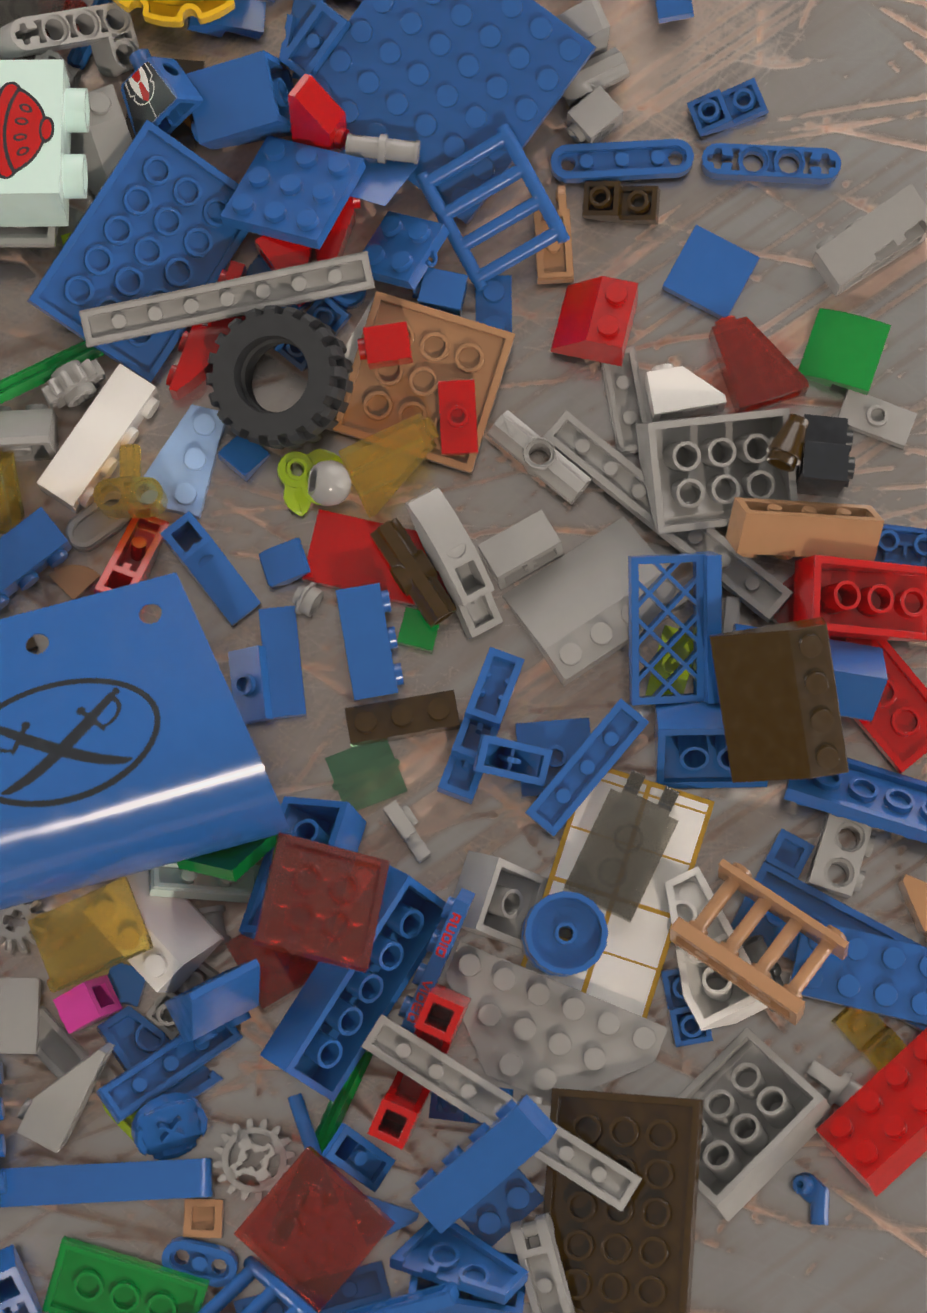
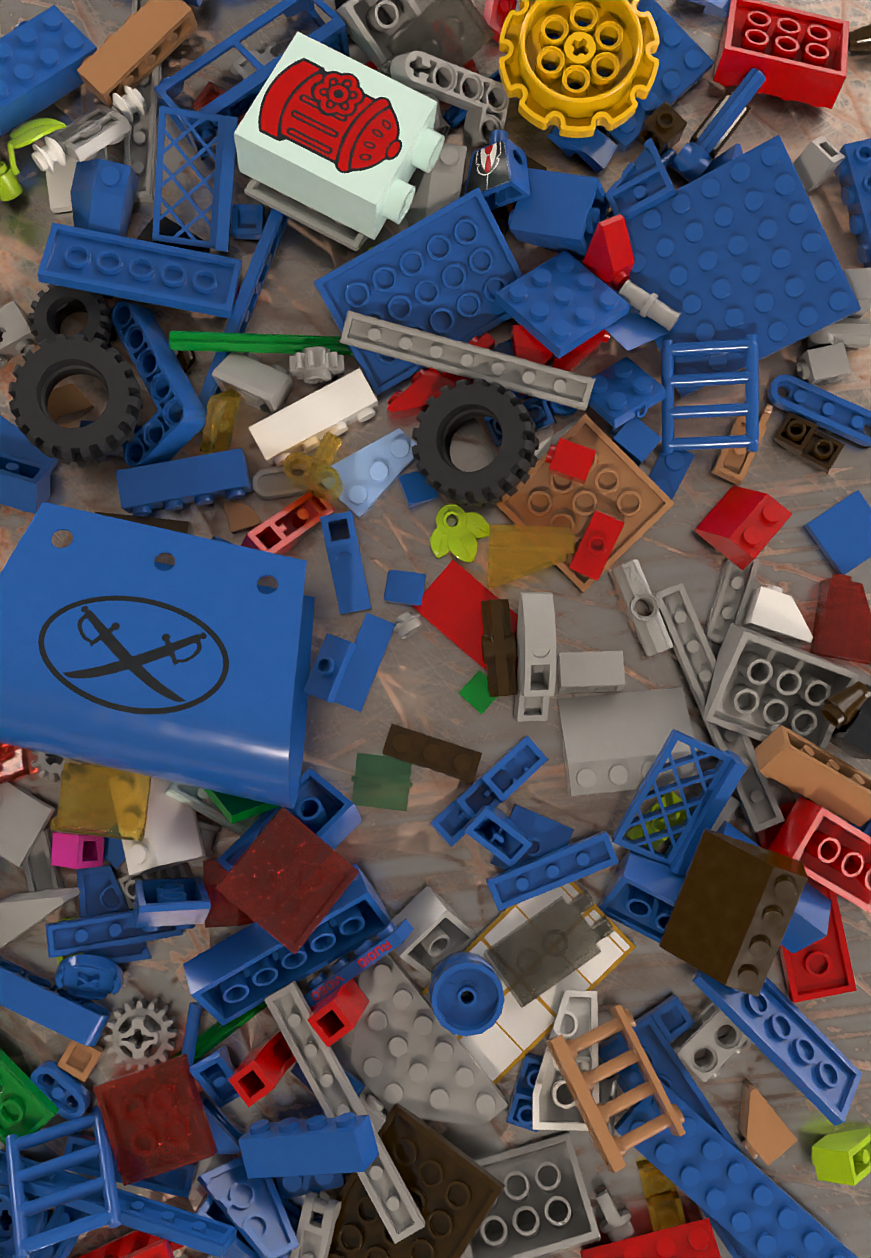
camera: 25 degrees right, 5 degrees up
light grey piece [308,460,352,506] -> none
blue brick [336,583,404,700] -> none
light grey plate [383,800,431,864] -> none

